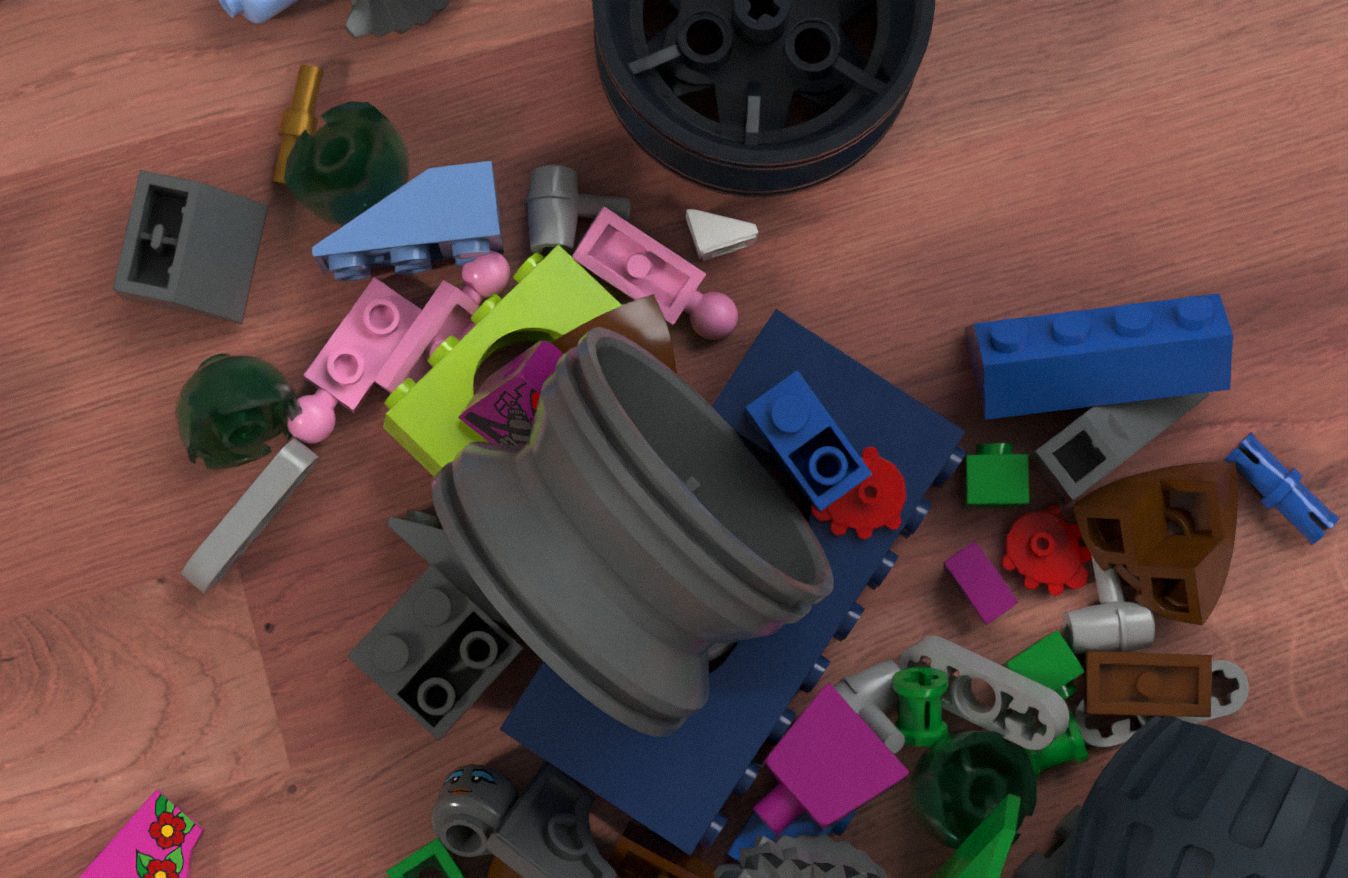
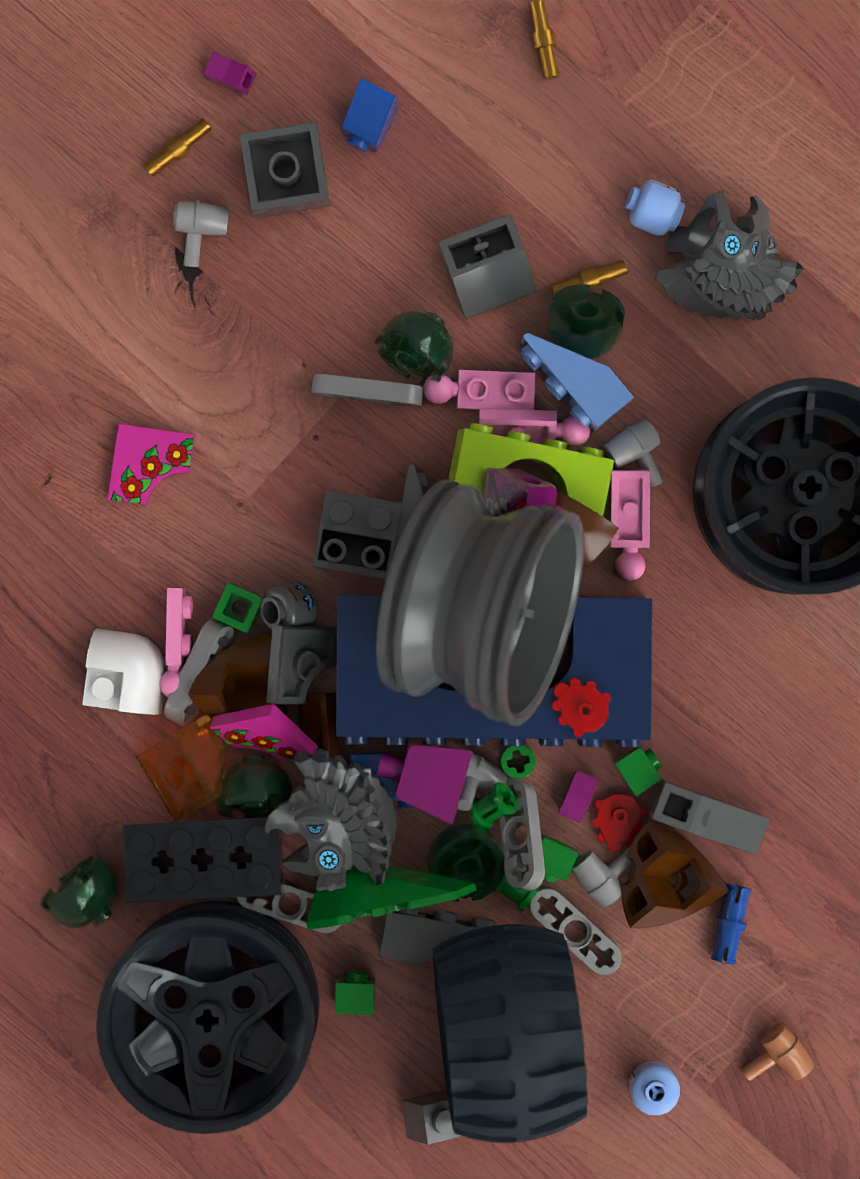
camera: 65 degrees right, 5 degrees up
white slope [686,209,758,261] -> none
blue slope [743,370,872,512] -> none
blue slope [965,293,1233,420] -> none
reddish brown plate [1083,651,1212,718] -> none
none -> green bush [500,745,536,779]

